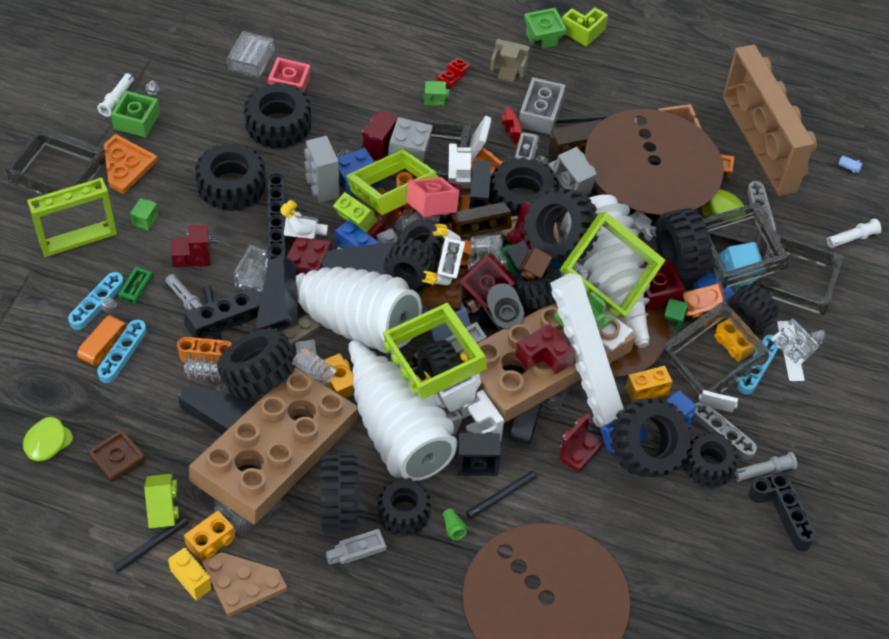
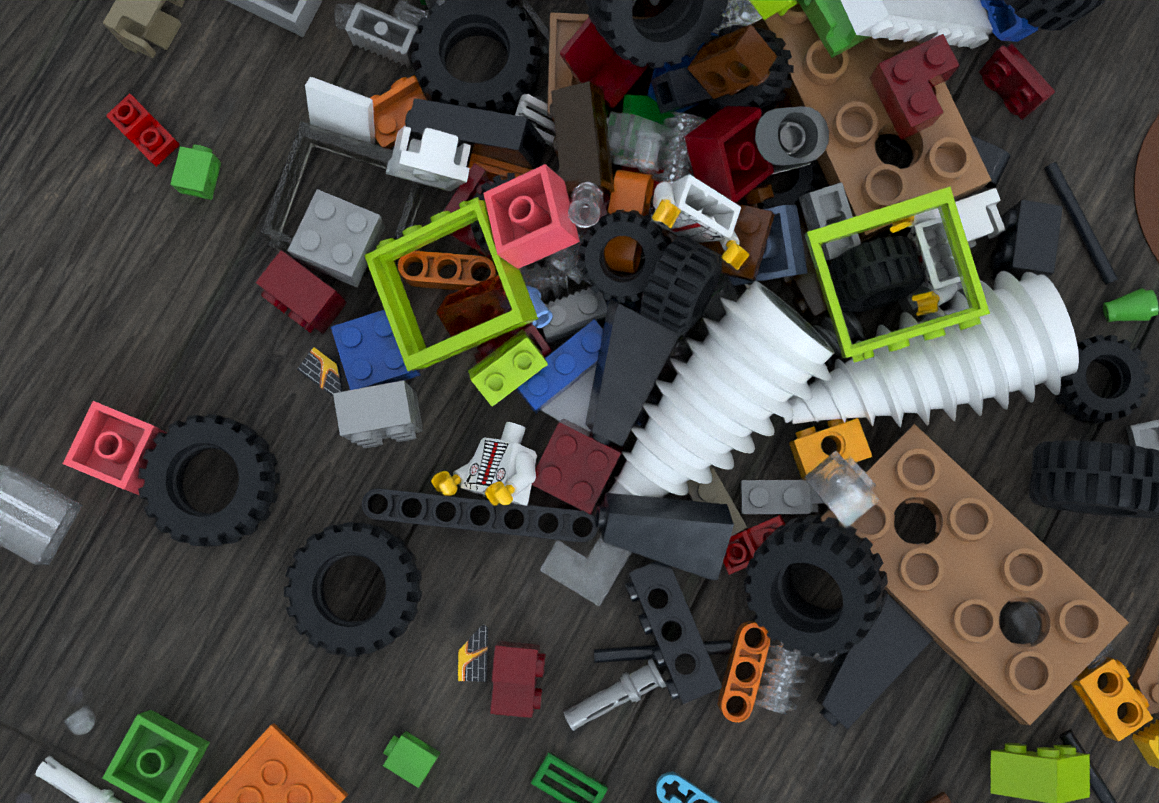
camera: 75 degrees left, 30 degrees up
red slope [501,107,522,144] -> none
none -> light blue pin [526,285,553,328]
none -> clear bush [568,182,604,228]

